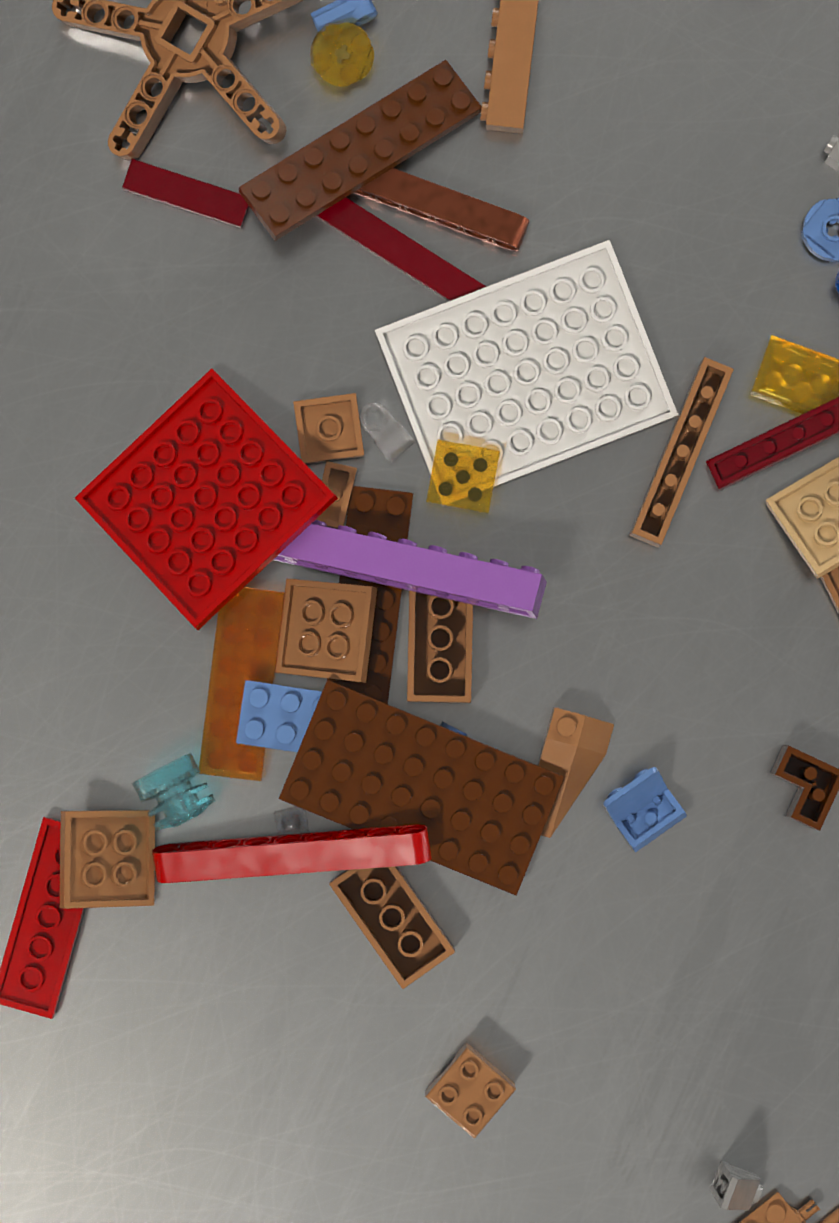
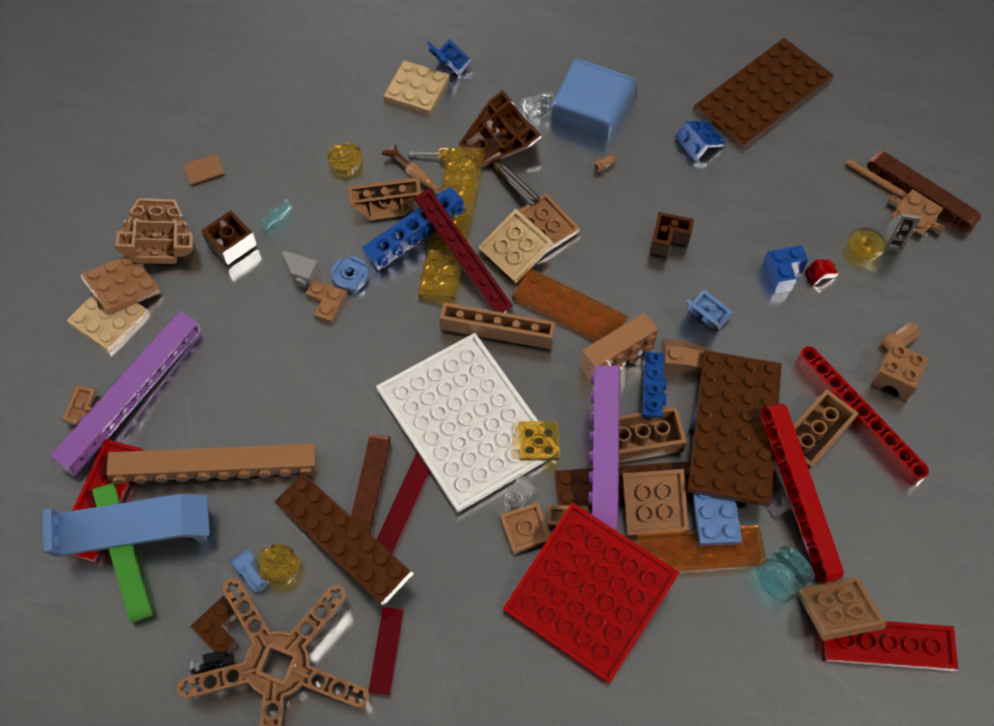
camera: 105 degrees left, 25 degrees down
none -> medium nougat plate [305,279,348,324]
none -> clear orange plate [512,268,628,341]
none -> medium nougat brick [579,313,658,385]
none -> blue bracket [642,352,667,418]
none -> blue brick [763,245,808,294]
none -> red beam [796,346,929,486]
none -> red bracket [805,259,839,285]
none -> clear yellow dish [848,228,885,260]
none -> medium nougat piece [881,323,921,350]

